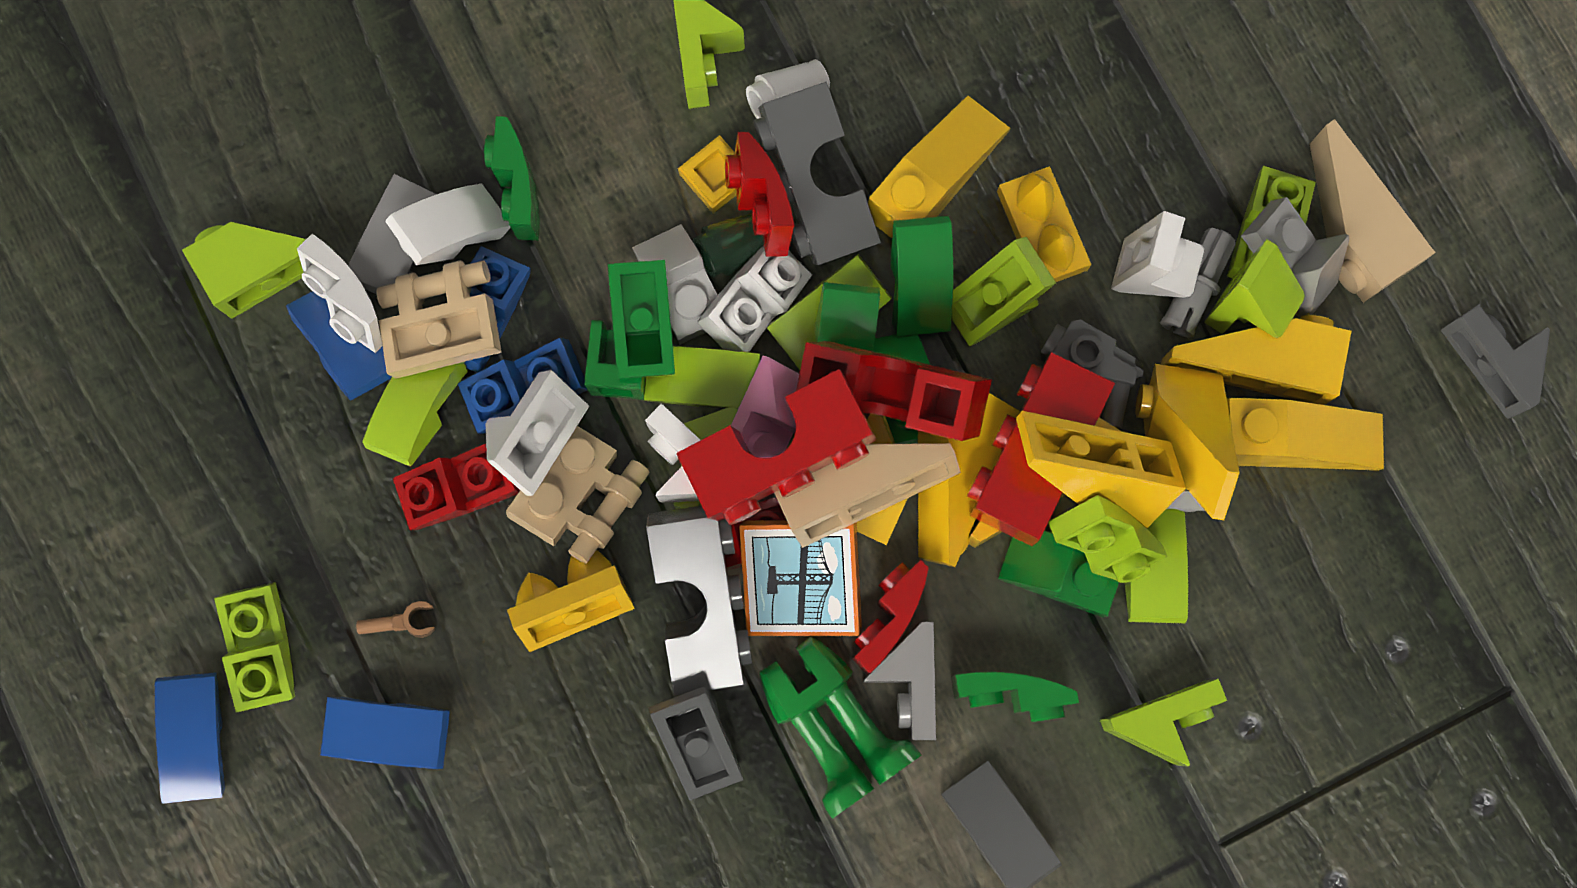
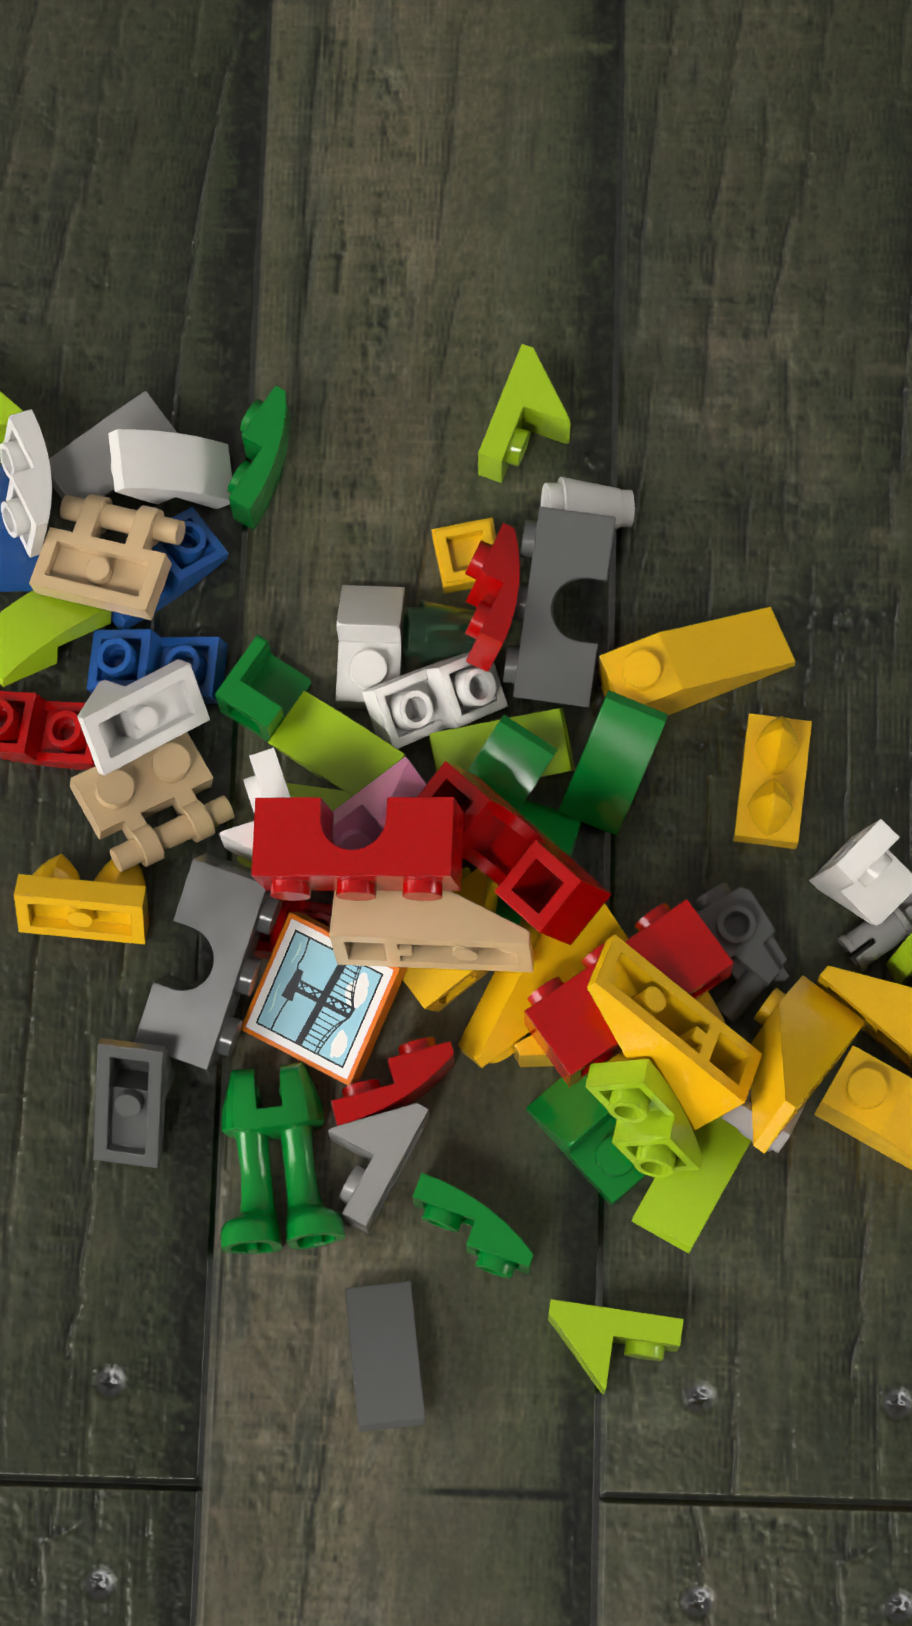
camera: 30 degrees right, 5 degrees down
green slope [608,260,675,379] -> none
lime slope [952,237,1056,346] -> none

